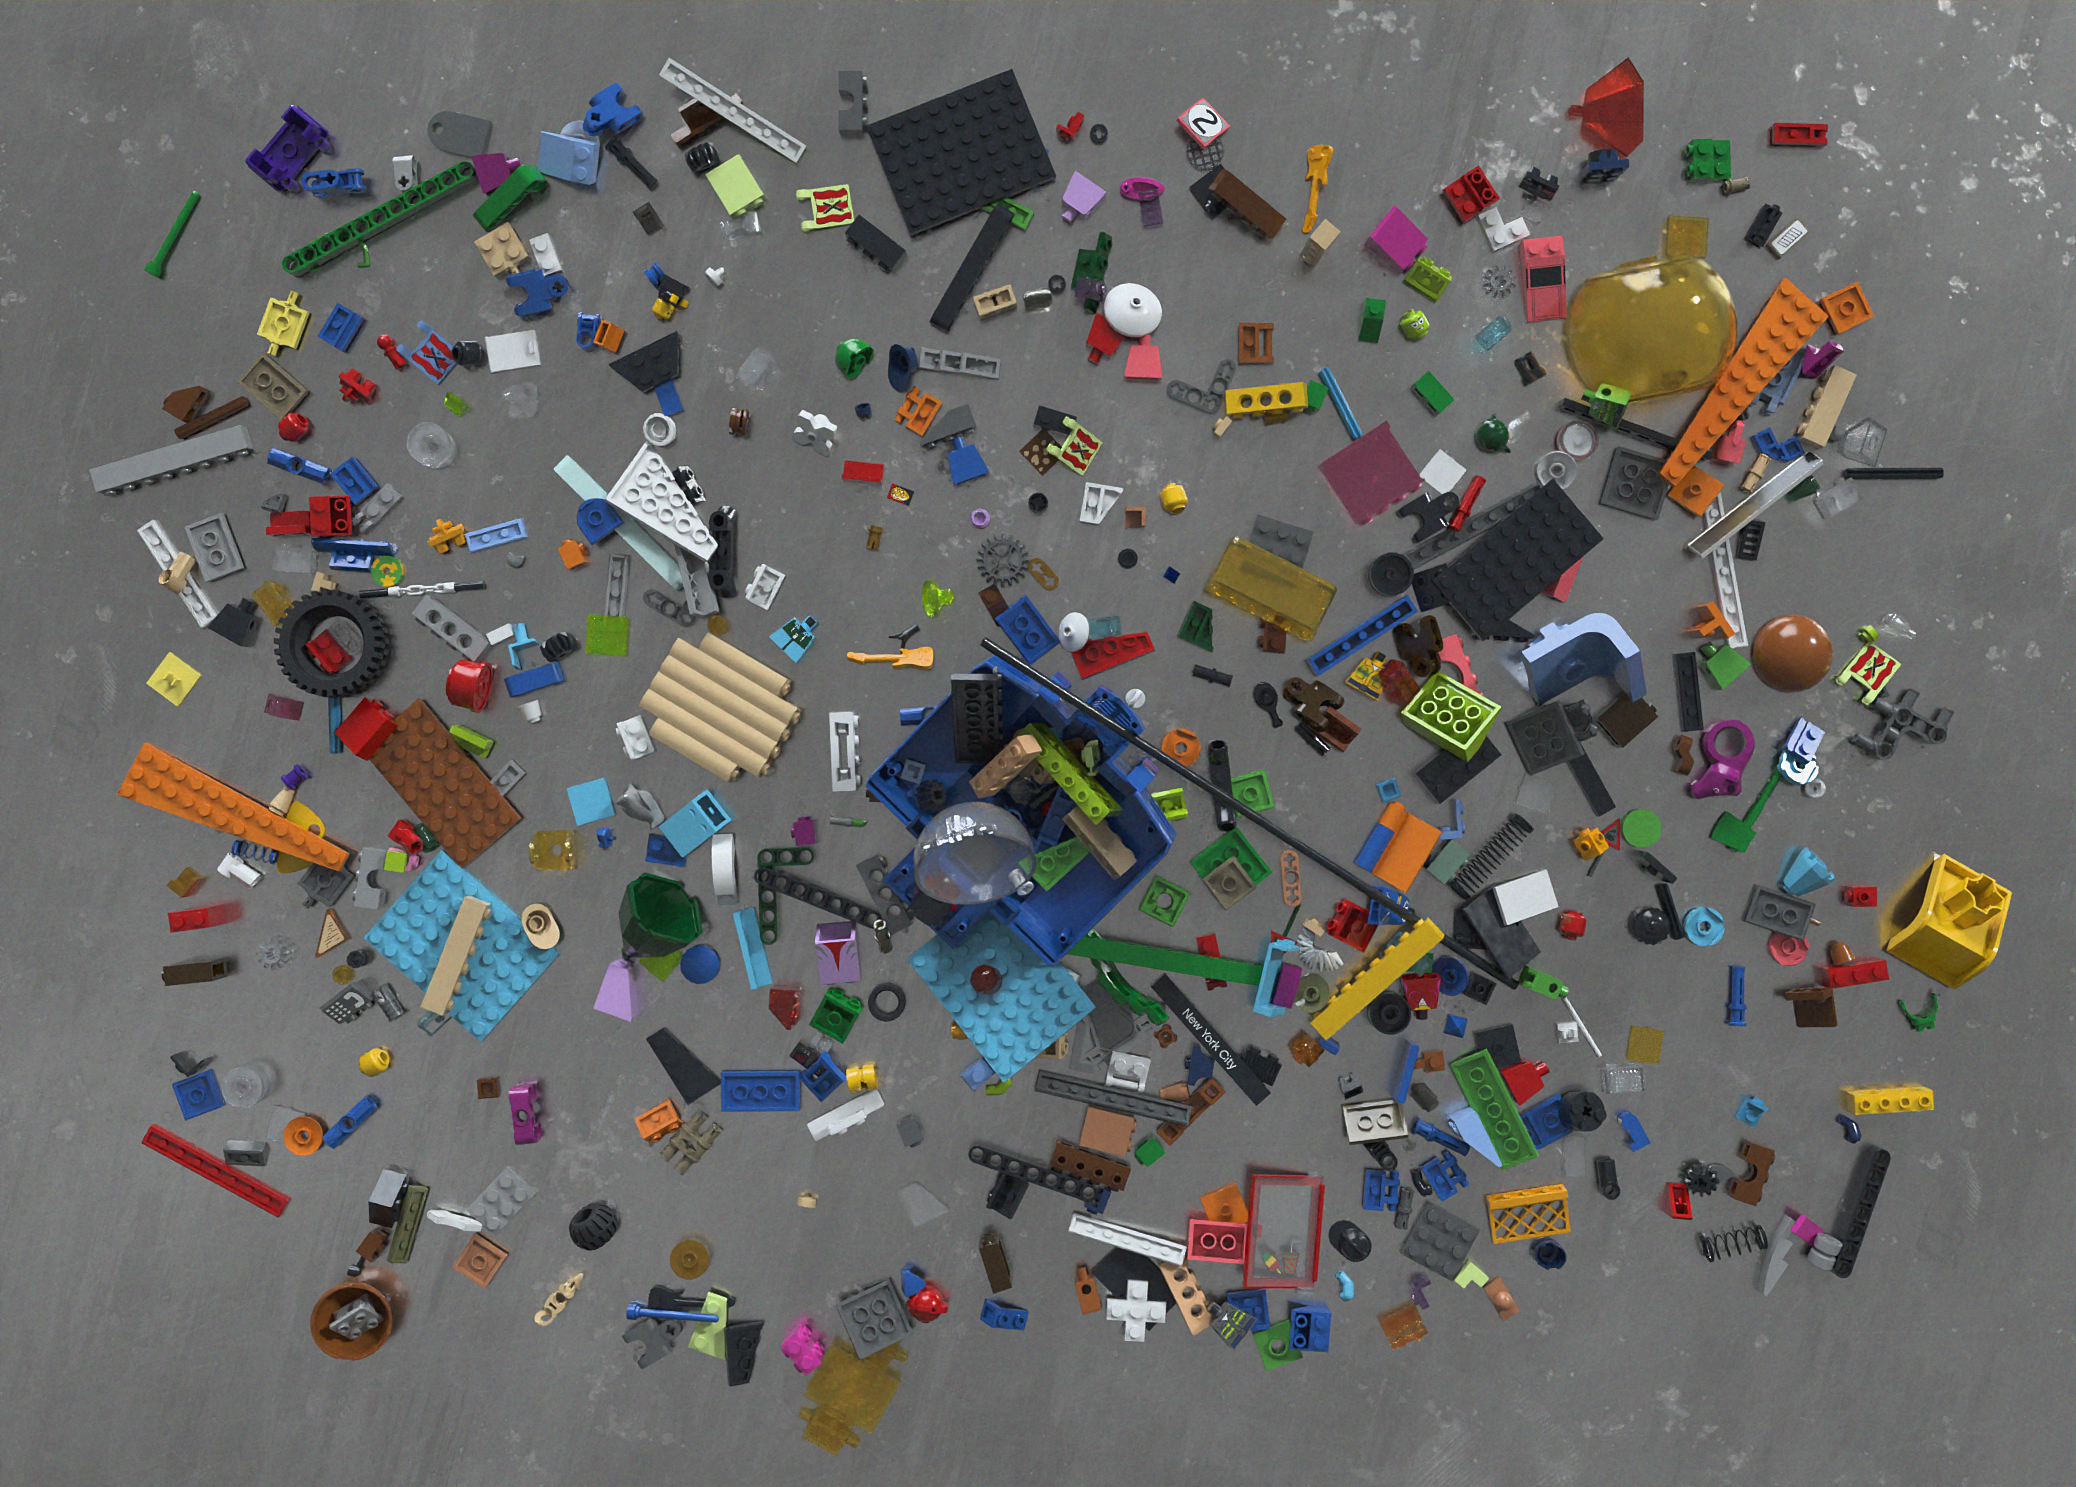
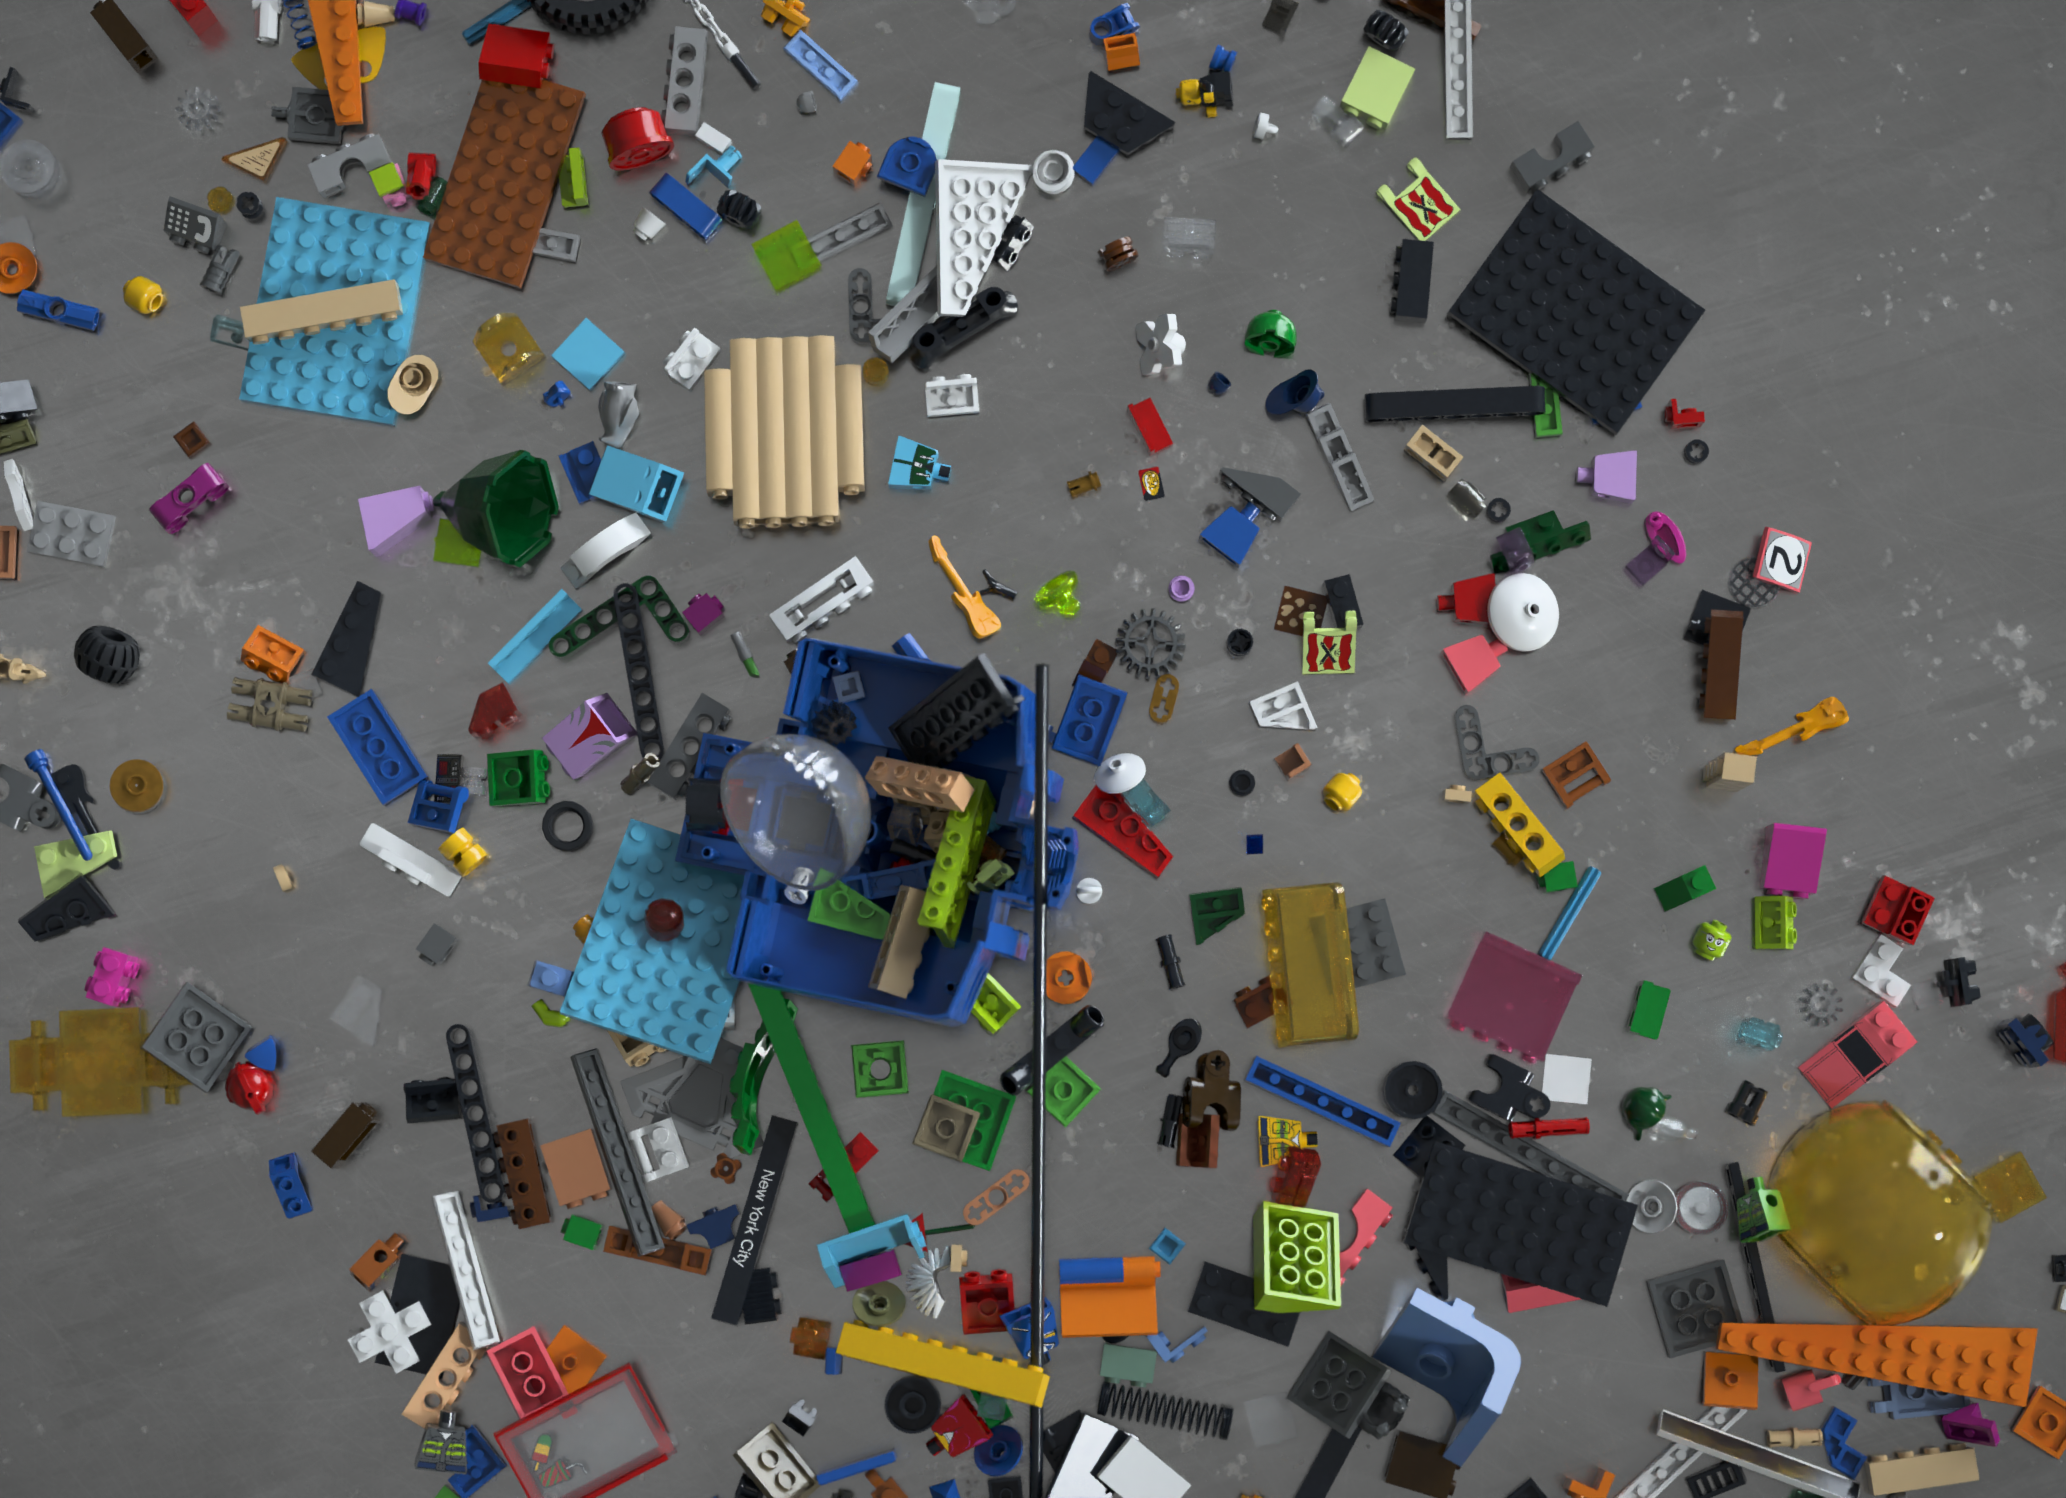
camera: 55 degrees right, 5 degrees down
blue dish [680,945,720,984] -> none
orange plate [894,386,942,437] -> none
dark brown piece [1395,615,1443,677] -> none

